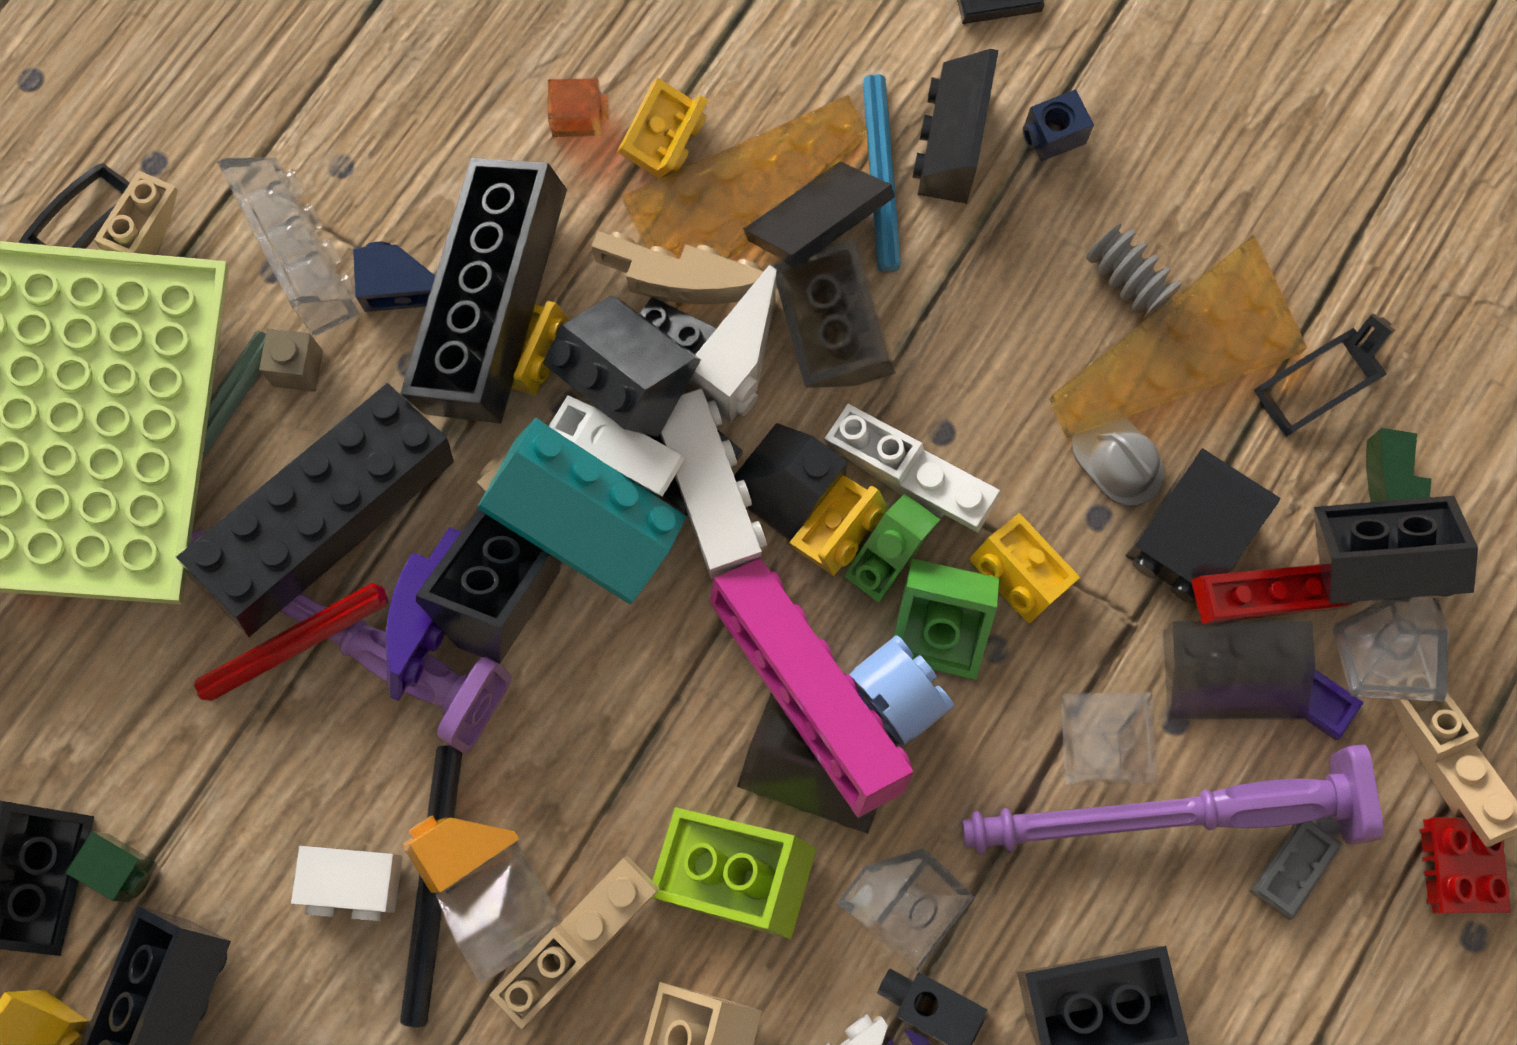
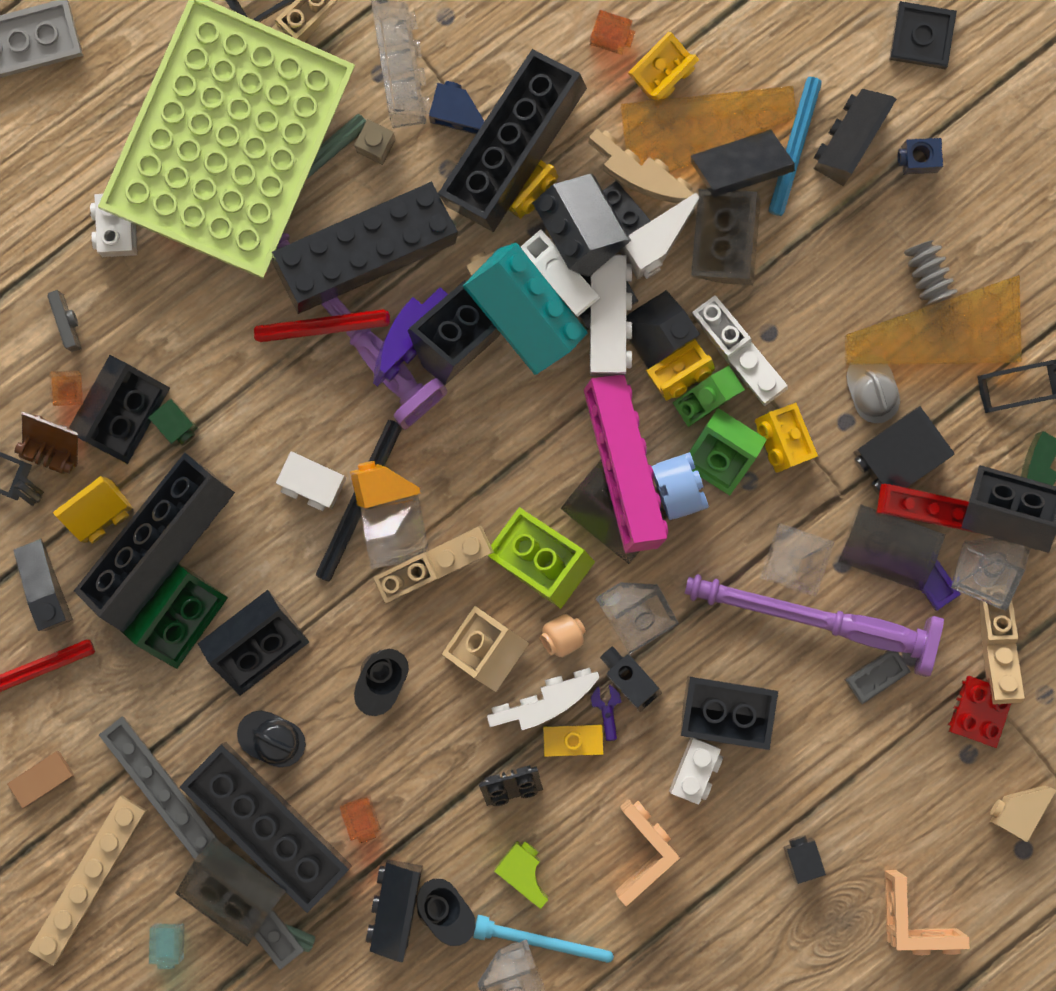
camera: 20 degrees right, 10 degrees up
none -> light nougat head [540,614,586,657]

